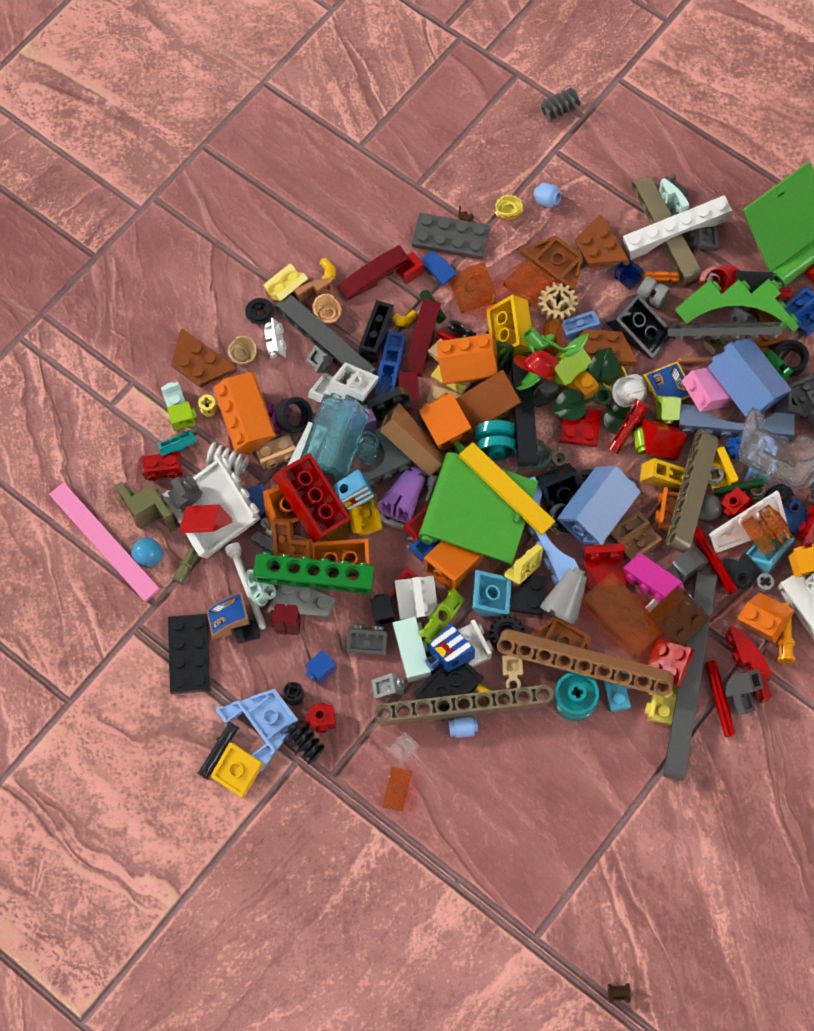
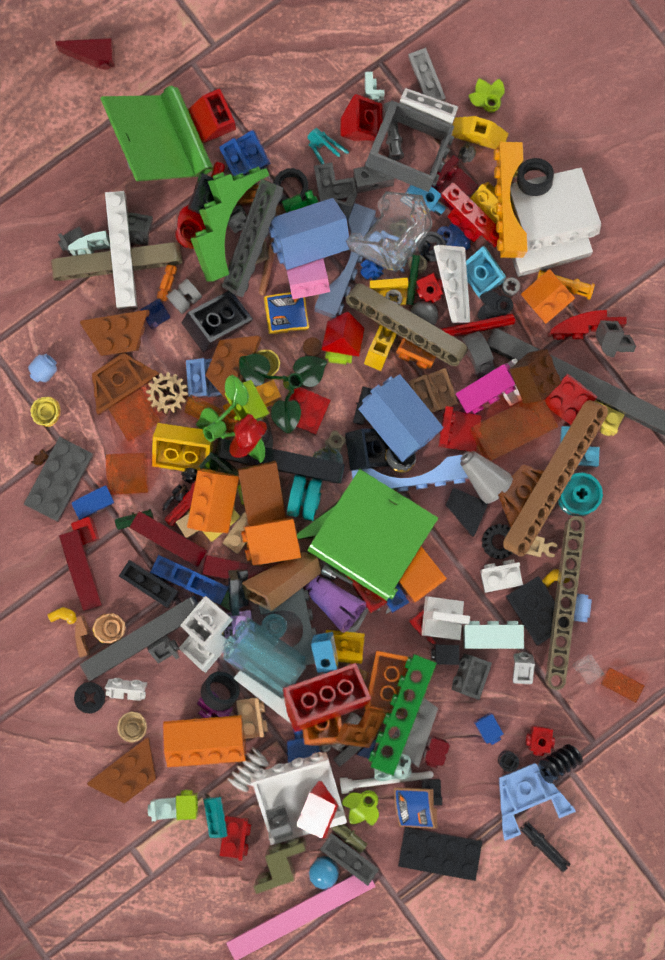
camera: 75 degrees left, 15 degrees up
light yellow bush [198,395,217,417] -> none
yellow plate [210,742,264,798] -> none
light yellow bracket [263,264,308,301] -> none
yellow arm [392,310,418,327] -> none
lime piece [418,589,464,644] -> none
torso [425,623,475,672] -> none
yellow tile [459,442,556,536] -> none
medium azure slope [473,570,511,617] -> none
light yellow bracket [504,544,543,584] -> none
red pin [608,398,650,454] -> none
white piece [612,374,647,407] -> none
lime brick [655,396,681,424] -> none
red axle [705,660,735,738] -> none
clear orange wheel [741,504,793,556] -> none
none -> dark grey plate [320,833,380,886]
none -> lime plate [342,790,379,826]

